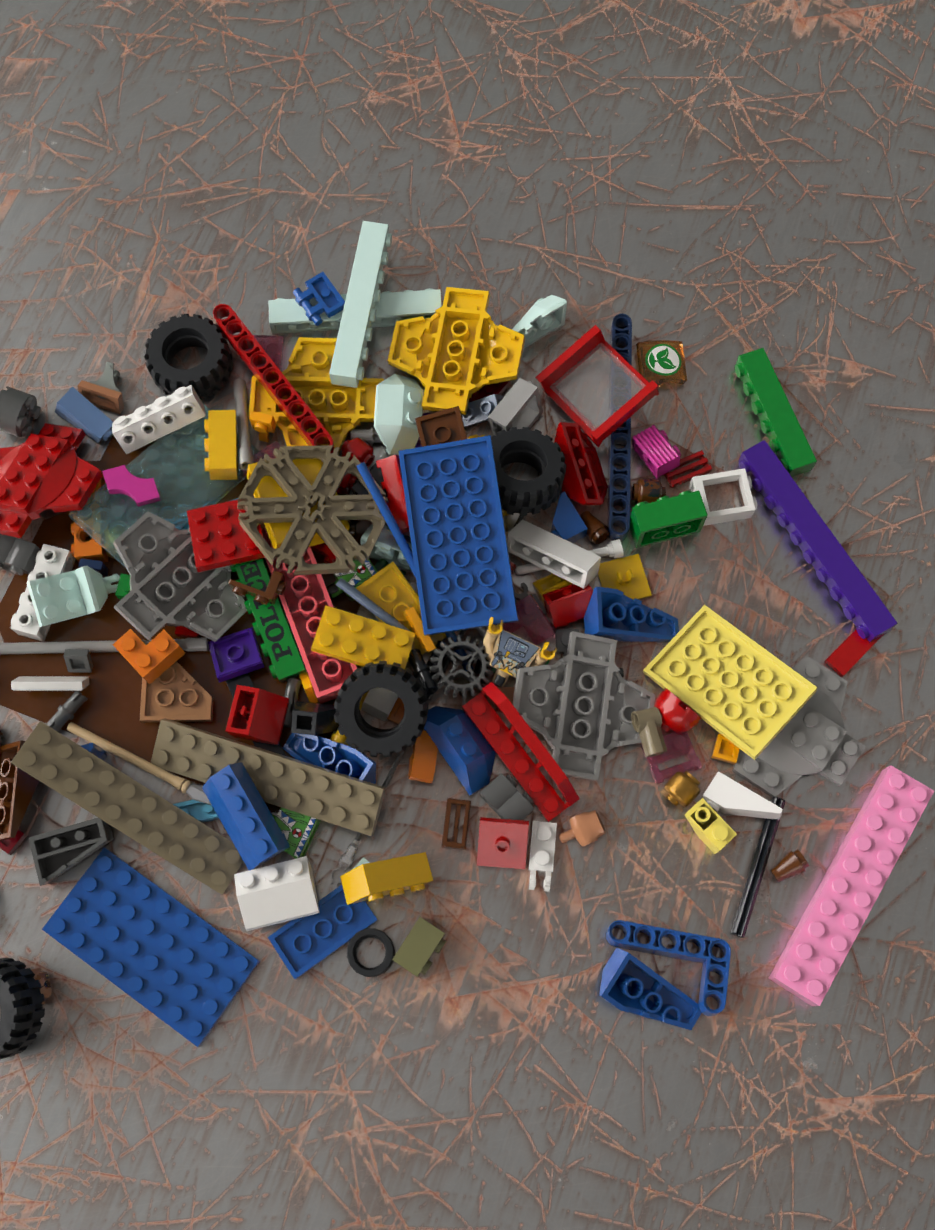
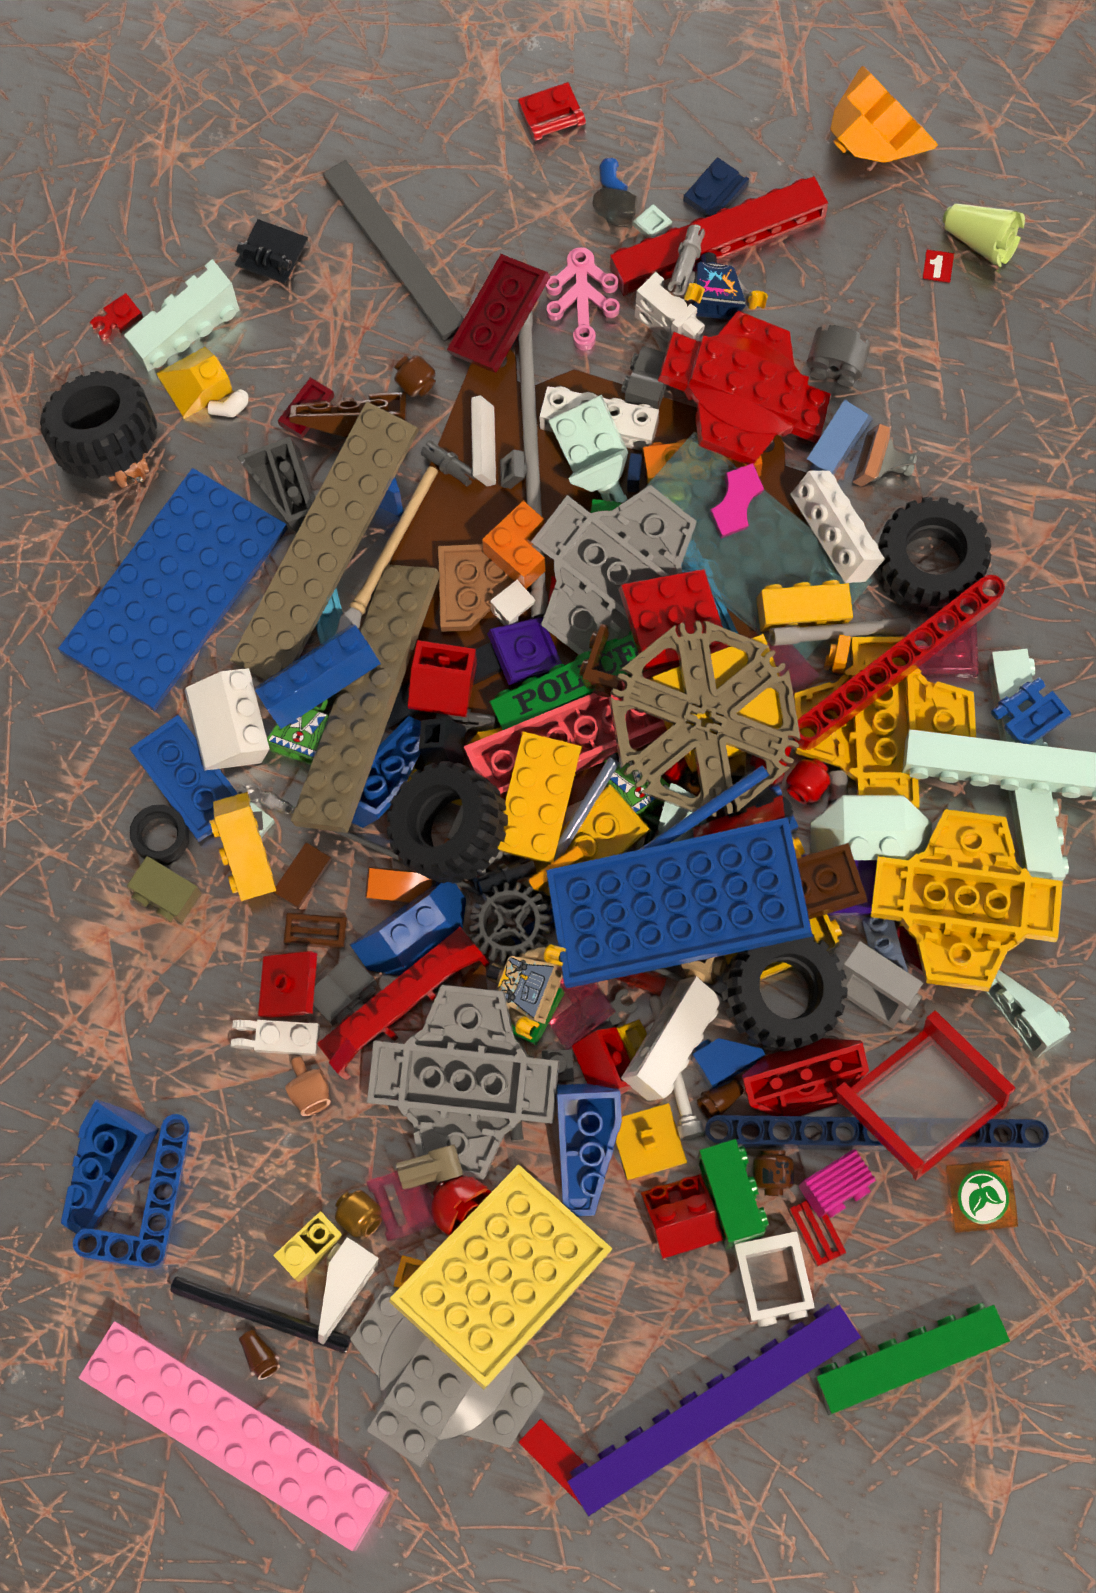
camera: 90 degrees right, 0 degrees up
none -> reddish brown tile [273,842,332,909]
none -> white panel [490,580,535,626]
none -> red slope [641,1174,723,1259]

